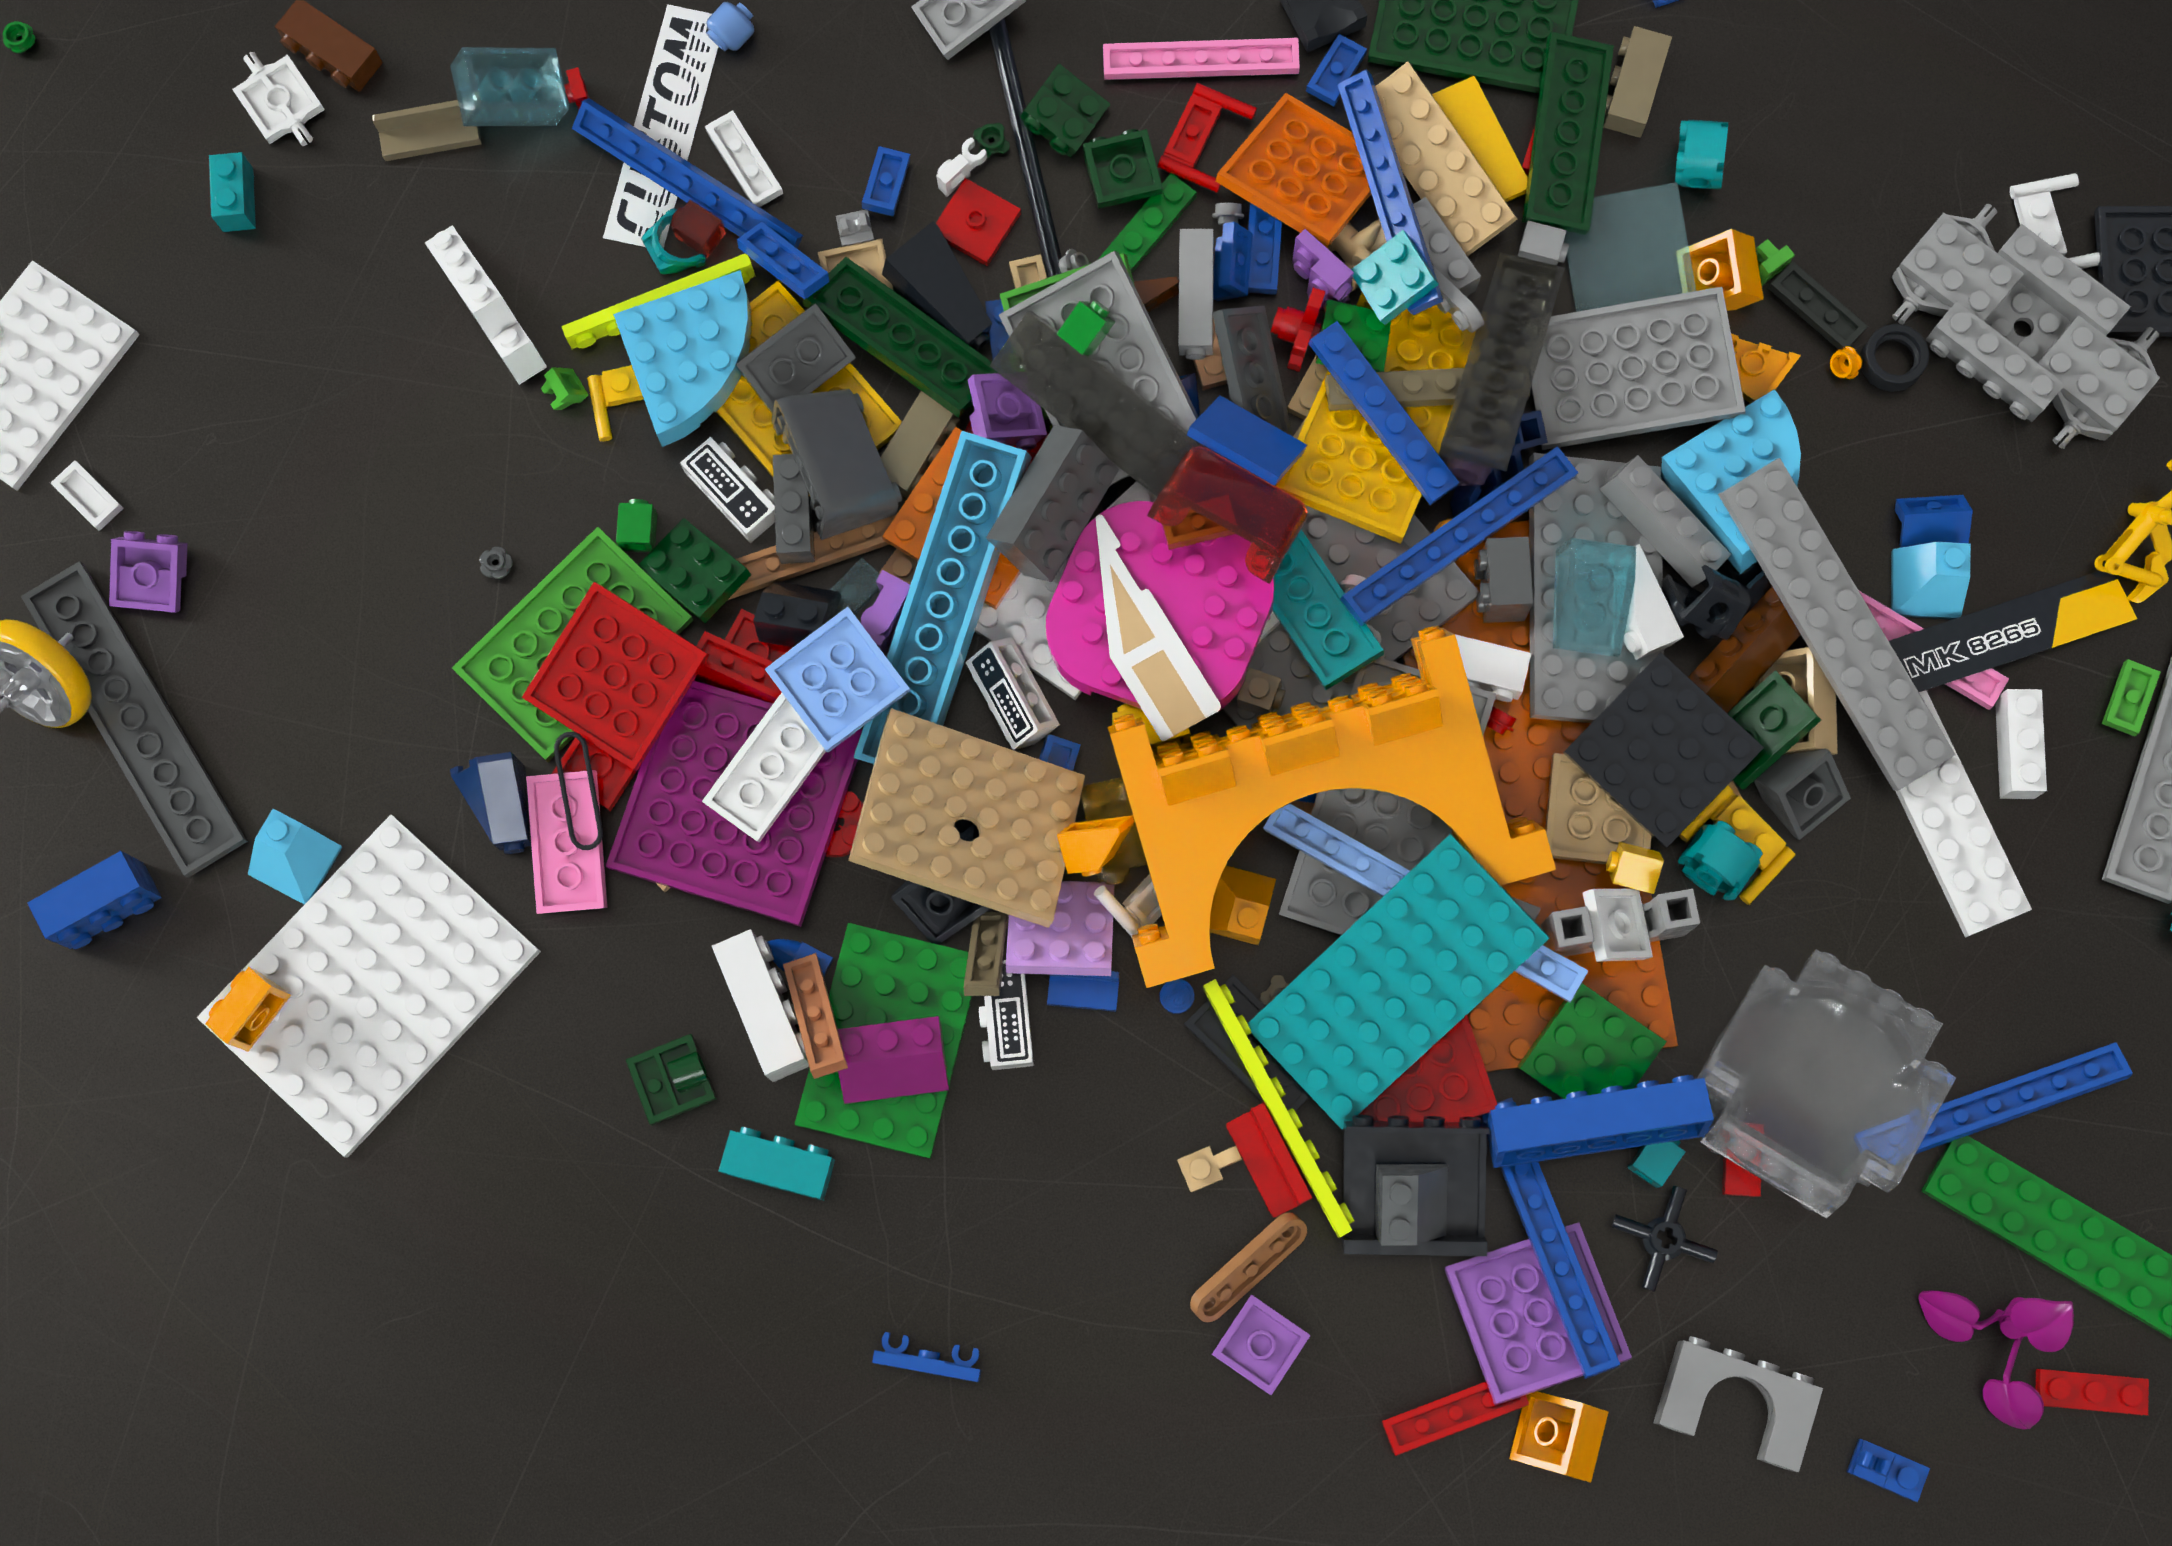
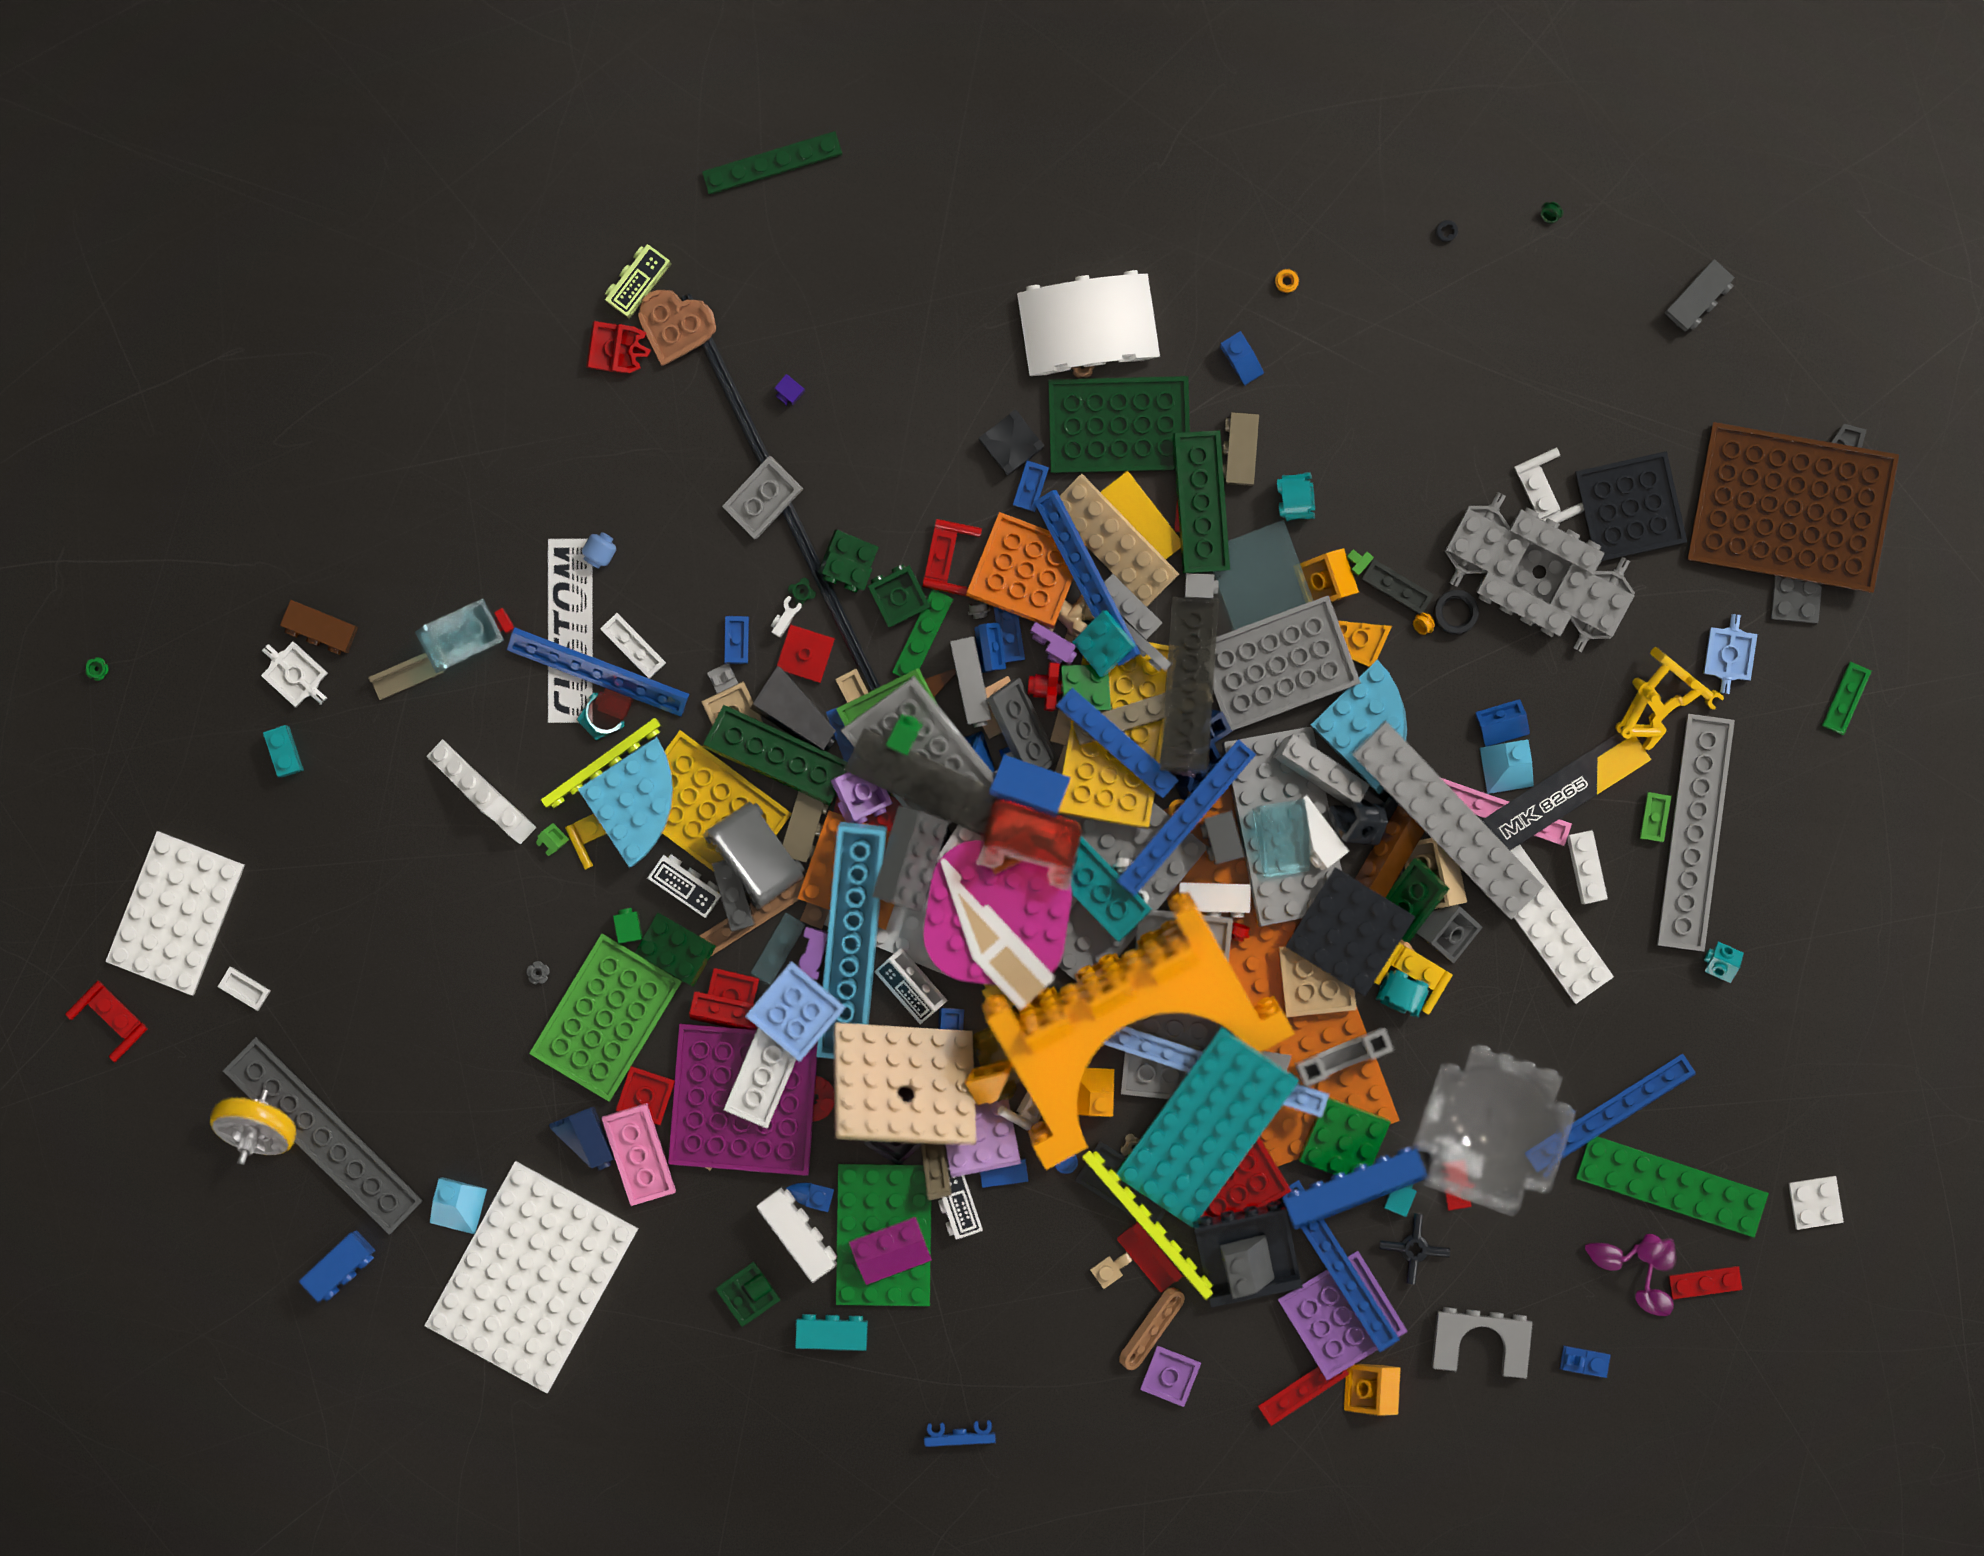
camera: 15 degrees left, 10 degrees up
medium lavender plate [109,531,187,613] -> none
light orange slope [205,967,291,1052] -> none
red plate [522,582,710,771] -> none
black piece [554,732,603,850] -> none
dark grey plate [736,303,856,414] -> none
blue plate [737,222,830,300] -> none
black slope [753,581,842,647] -> none
nougat plate [783,953,848,1079] -> none
light grey plate [1059,249,1089,273] -> none
bright pink plate [1103,38,1300,80] -> none
dark tan brick [1237,667,1286,715] -> none
white plate [1582,889,1653,962] -> none
yellow brick [1606,842,1664,894] -> none

